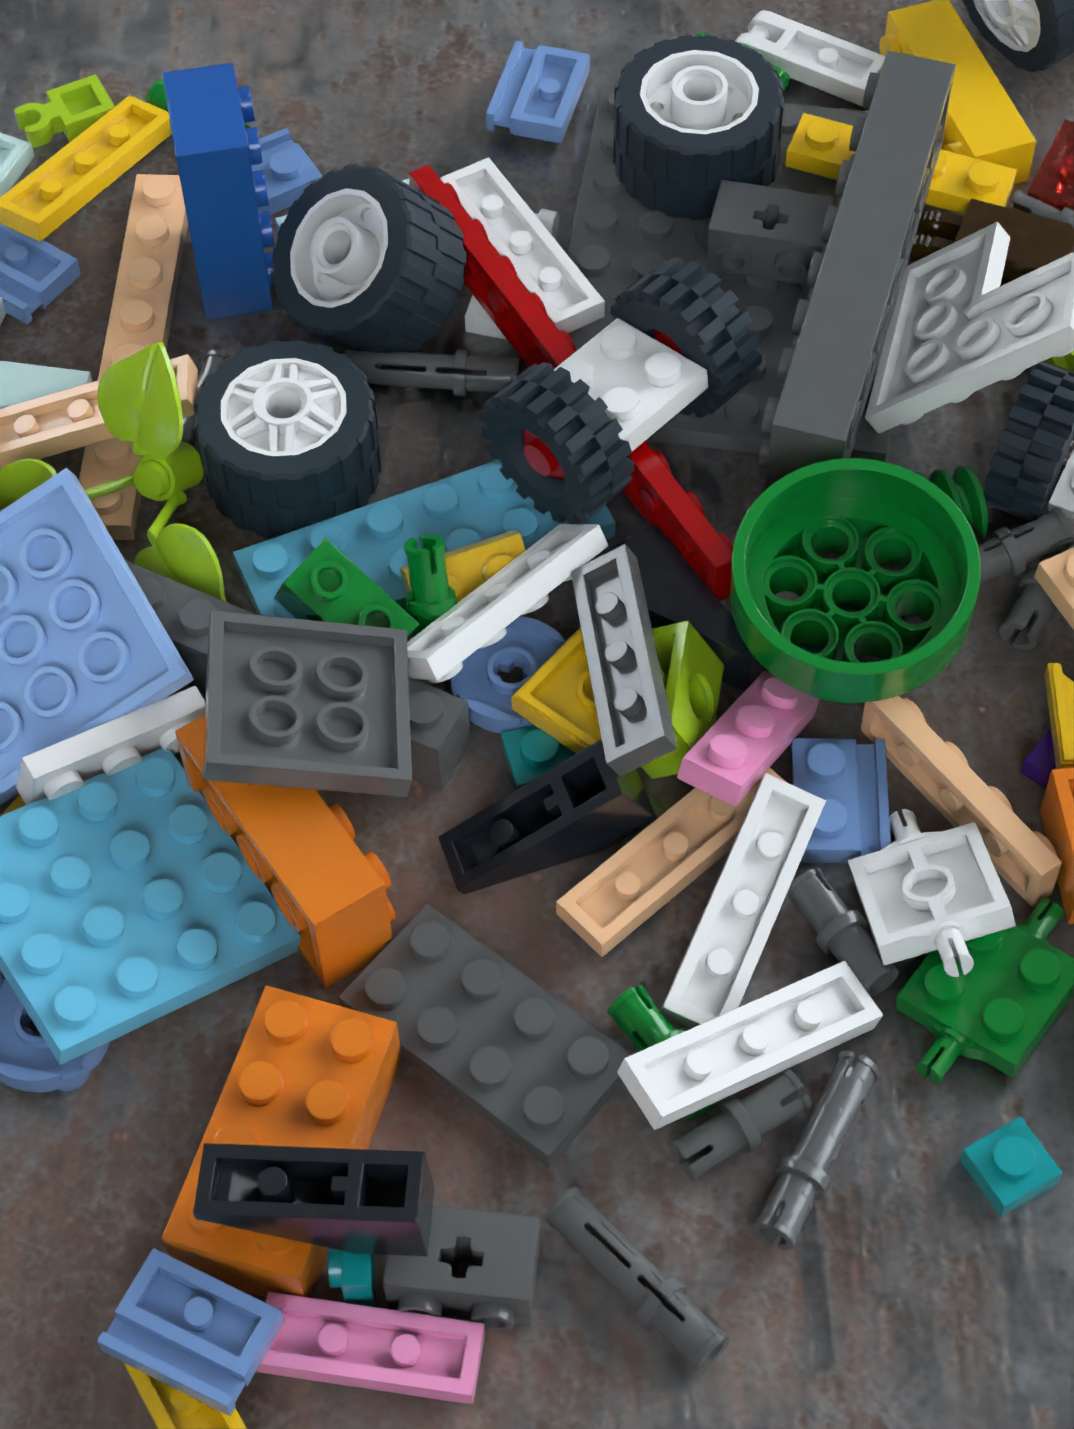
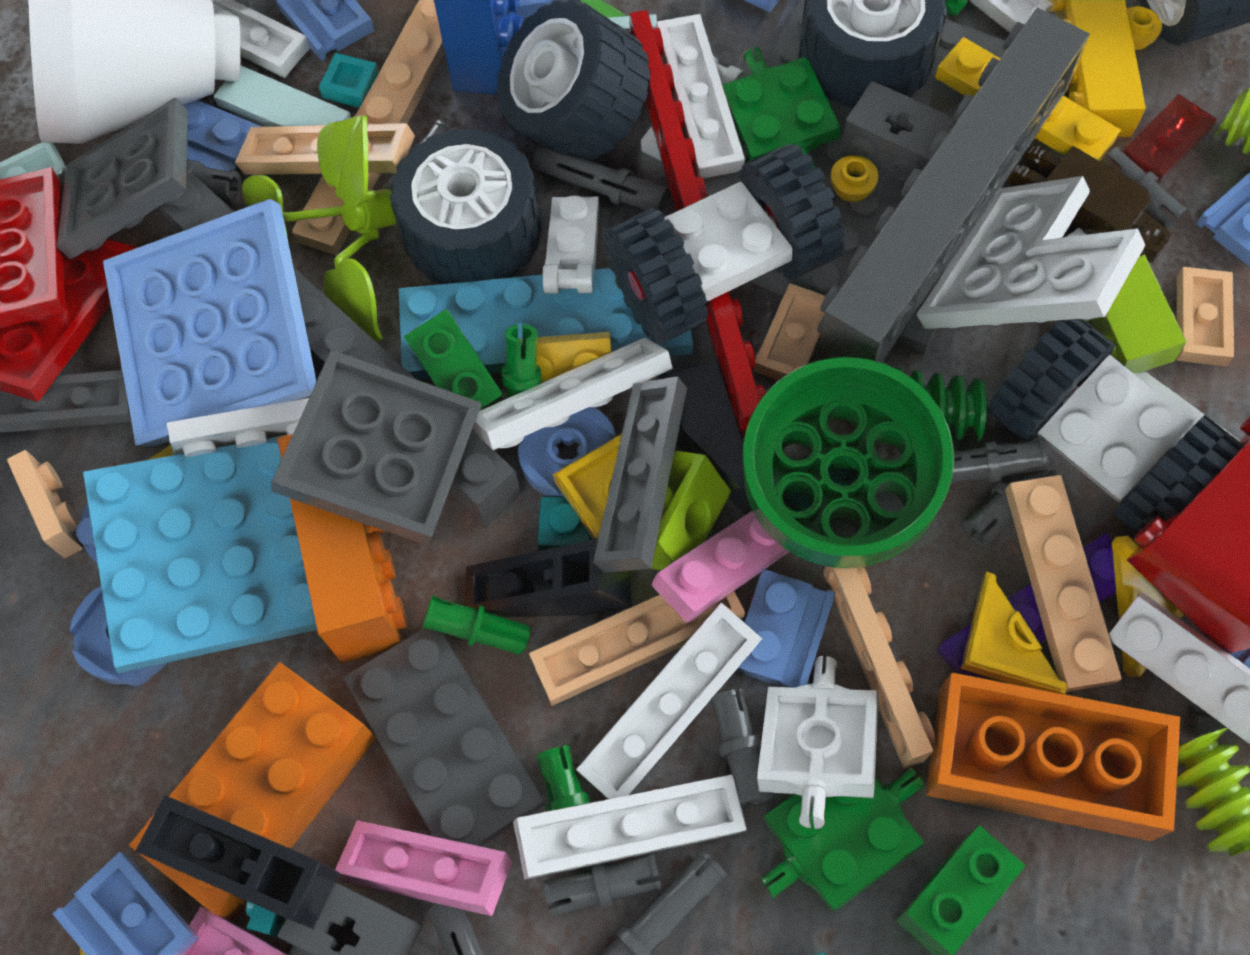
camera: 20 degrees right, 10 degrees up
none -> teal plate [319,53,379,108]
none -> bright pink plate [335,820,512,916]
none -> green axle [422,595,530,654]
none -> white plate [543,196,600,294]
none -> green plate [722,47,841,169]
none -> light nougat plate [753,283,825,381]
none -> yellow plate [830,155,879,202]
none -> yellow plate [1127,6,1162,50]

